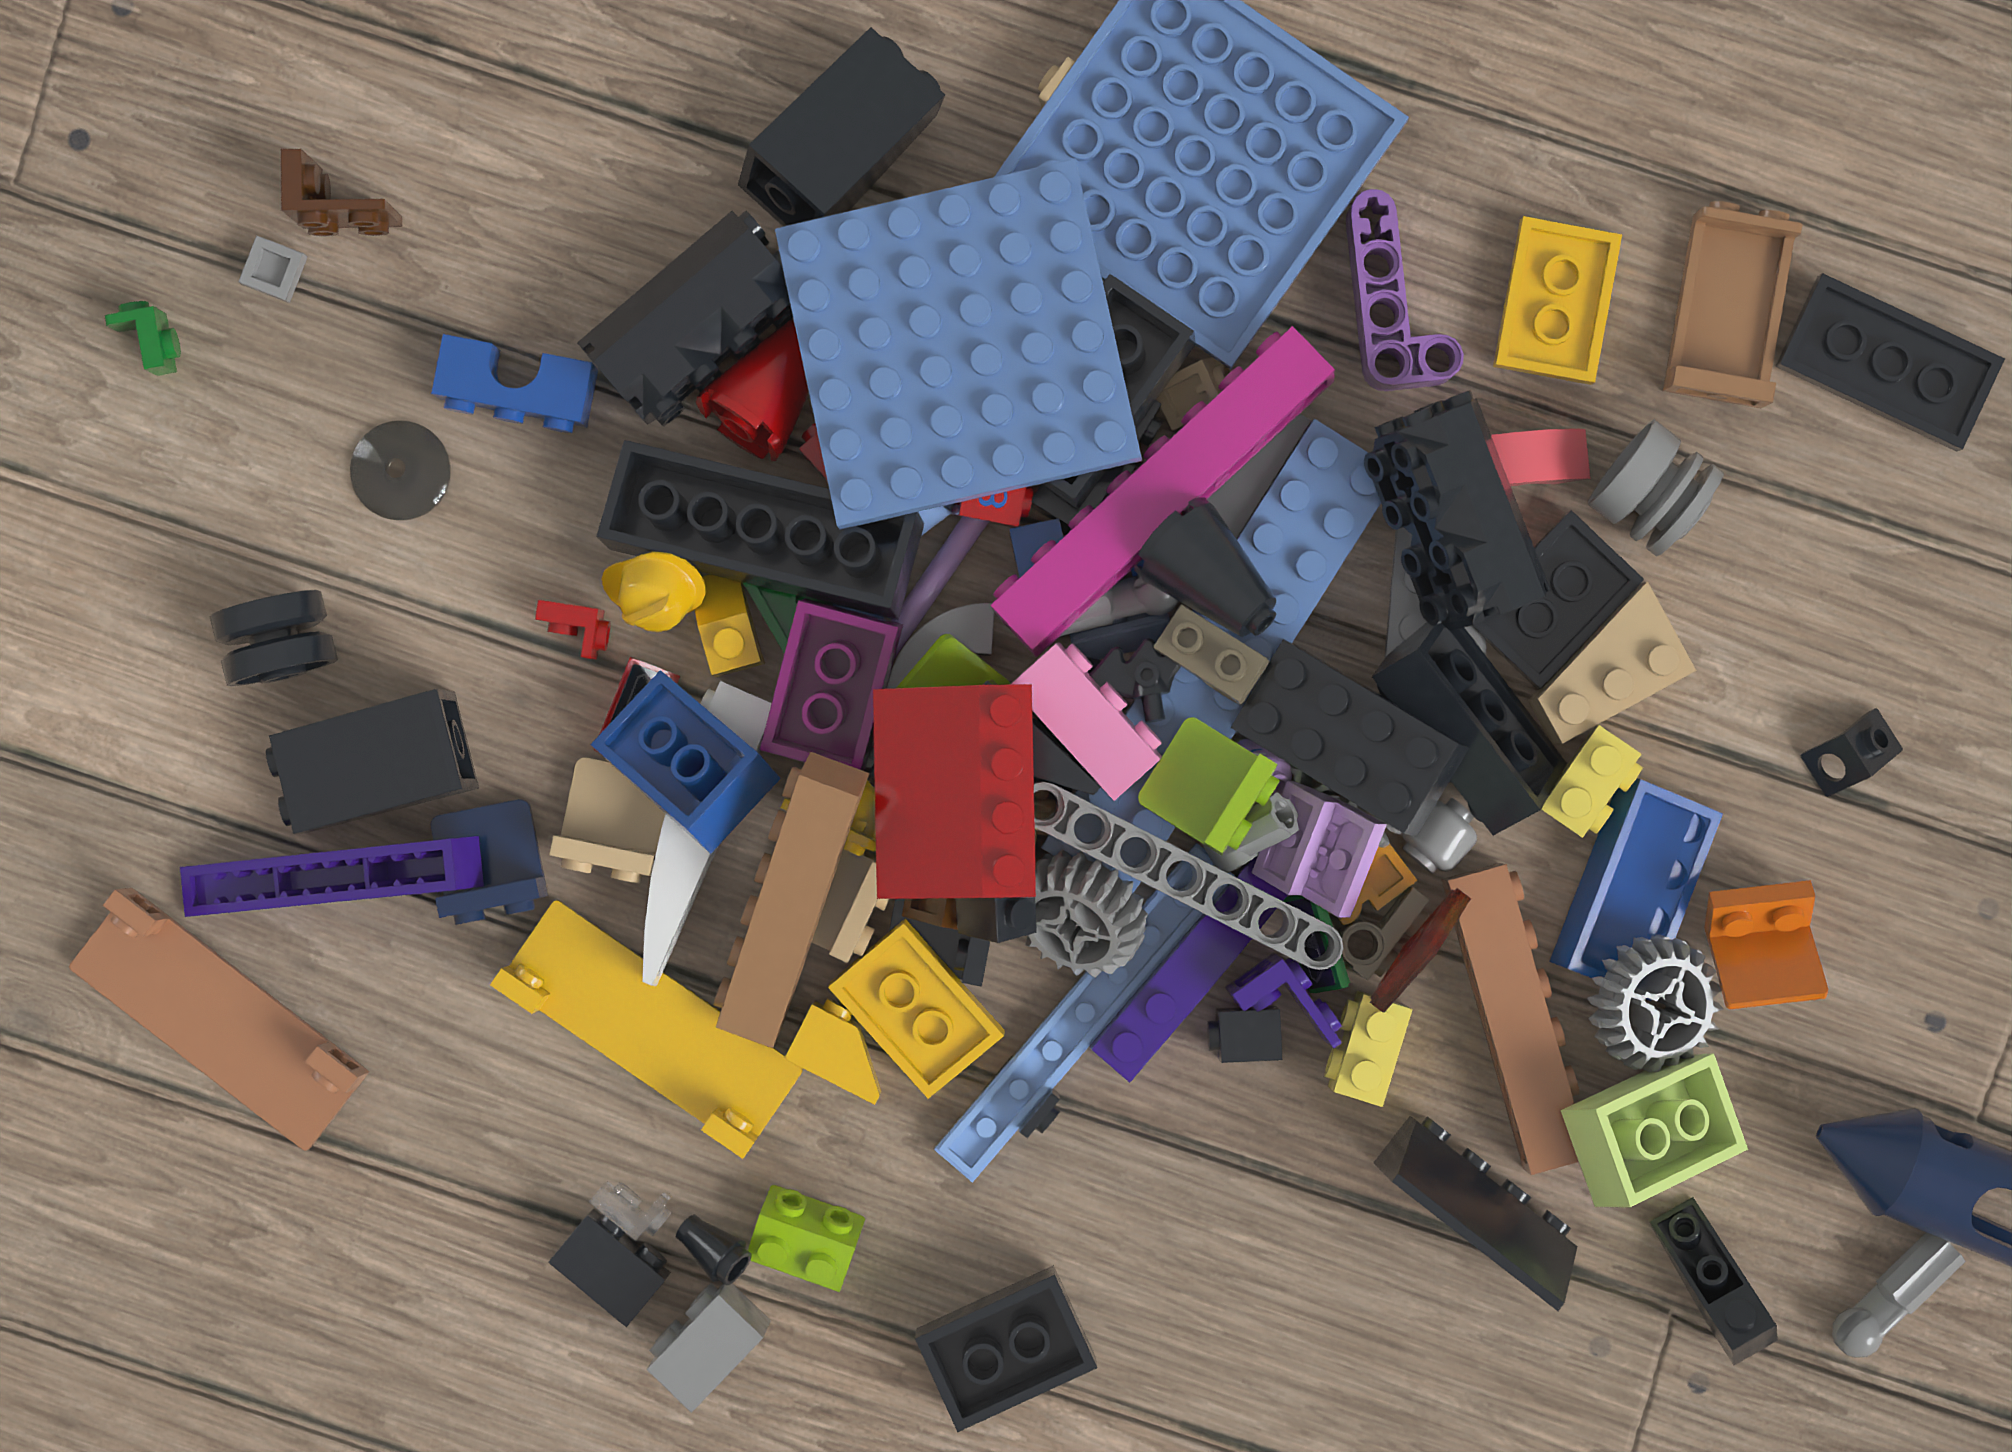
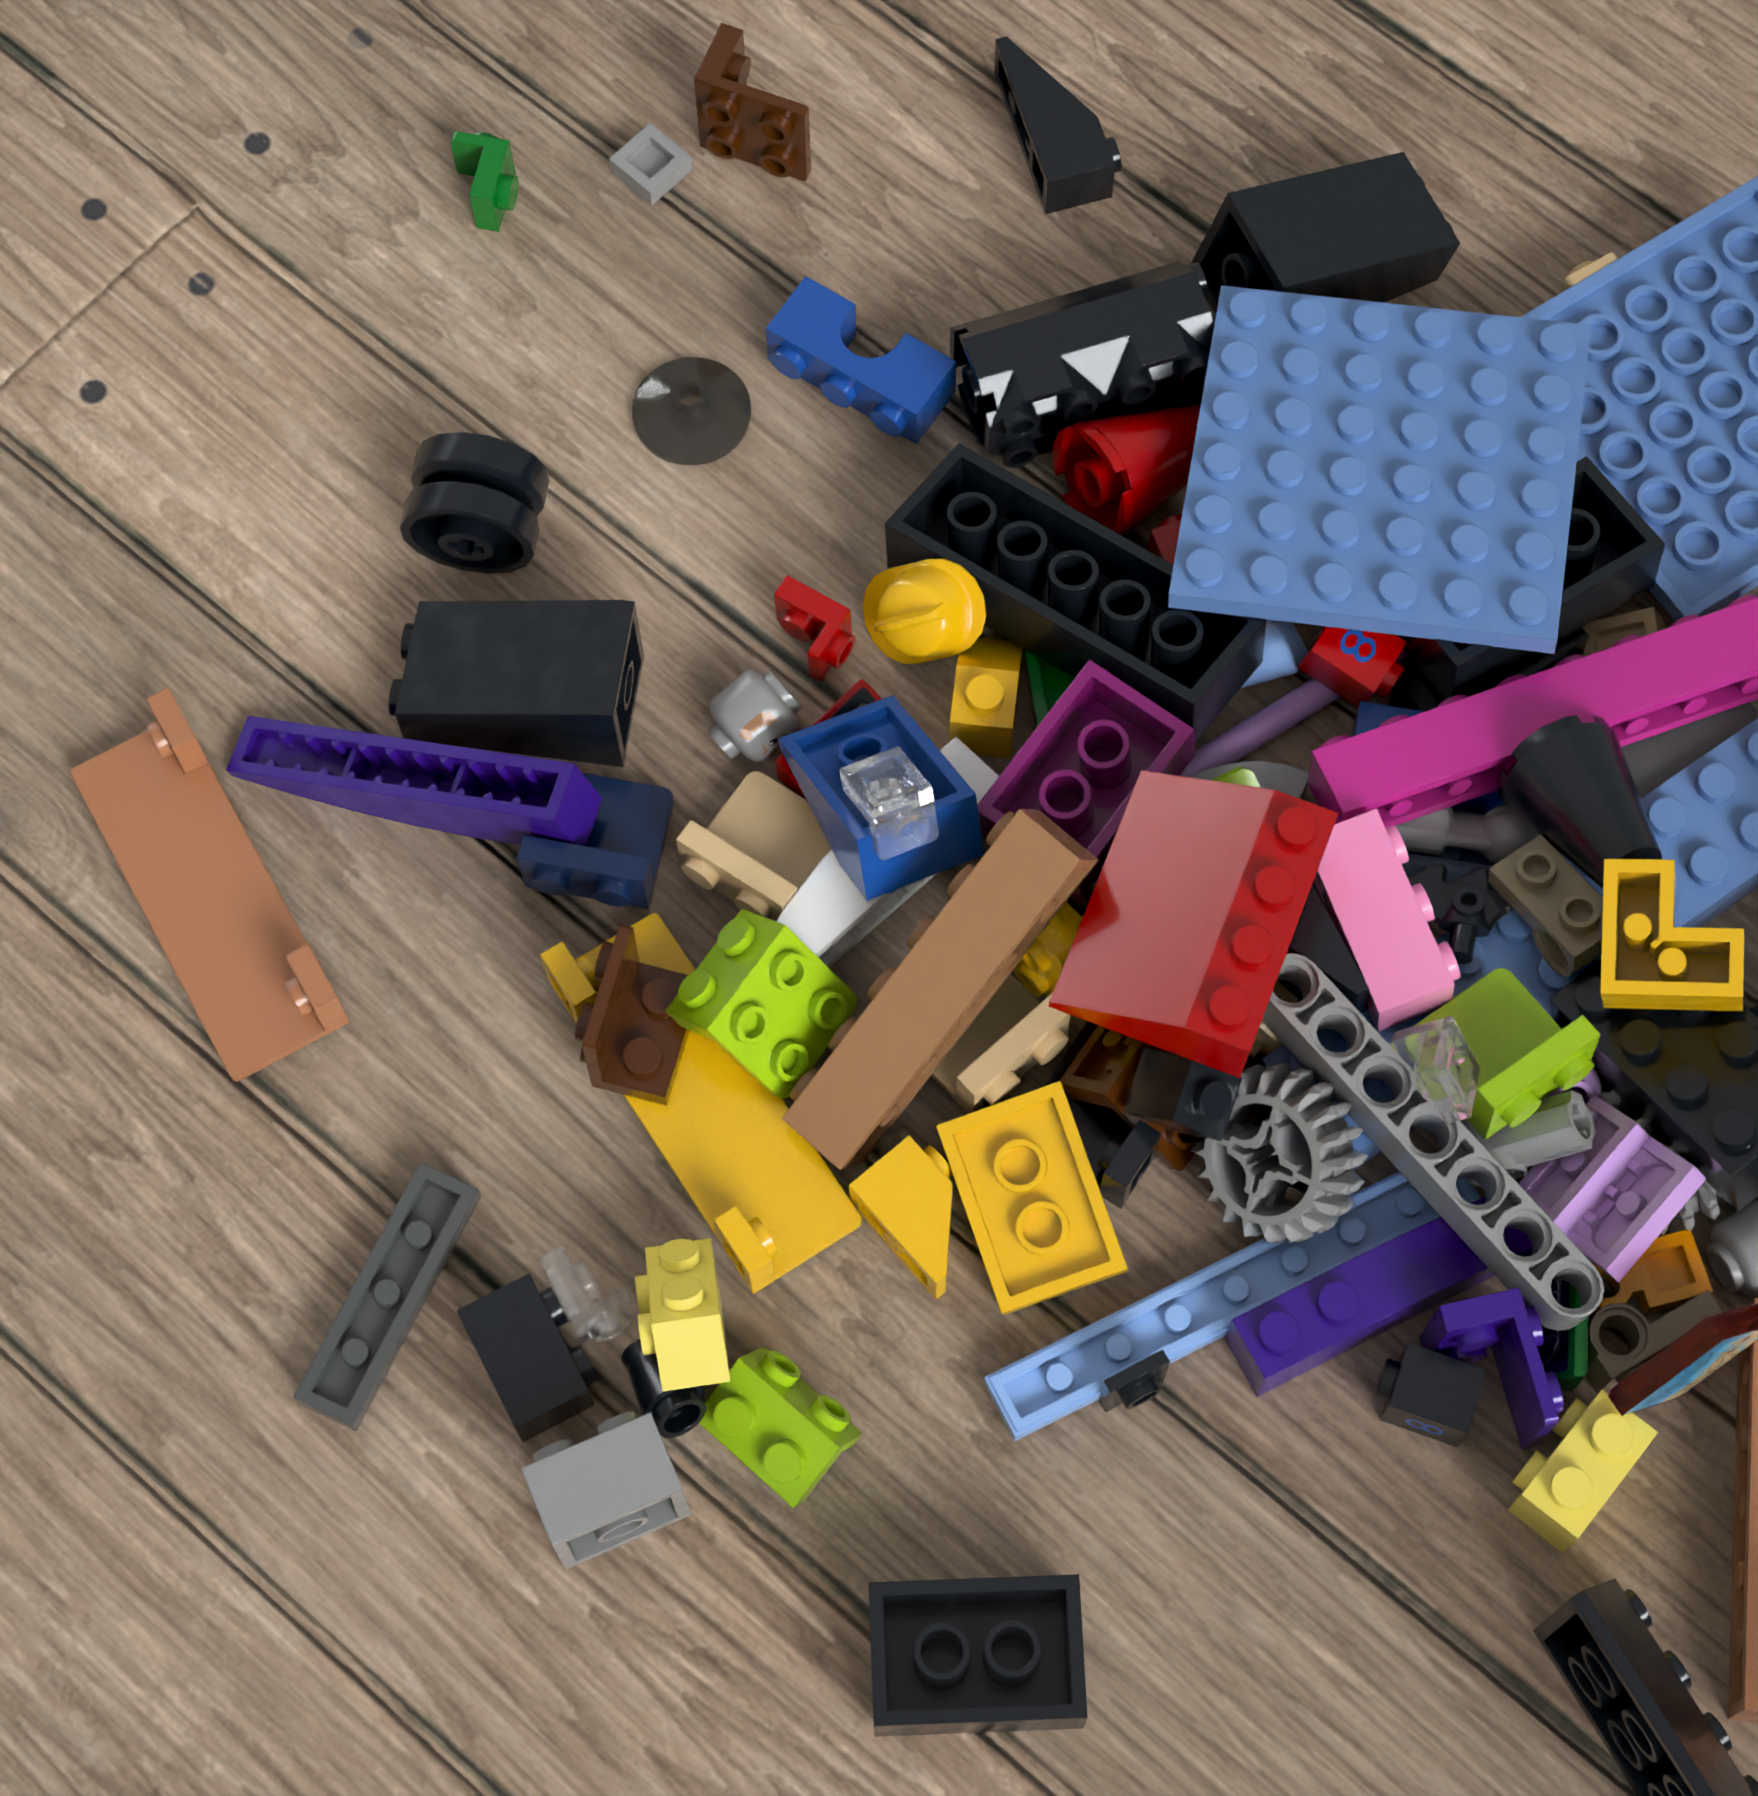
camera: 25 degrees right, 20 degrees down
none -> dark grey plate [293,1162,481,1431]
none -> reddish brown bracket [575,924,690,1106]
none -> light yellow brick [635,1238,730,1392]
none -> lime bracket [665,909,857,1099]
none -> light grey head [708,669,803,762]
none -> clear bracket [839,746,939,860]
none -> black slope [994,36,1121,214]
none -> clear bracket [1391,1016,1480,1124]
none -> yellow brick [1600,859,1744,1011]

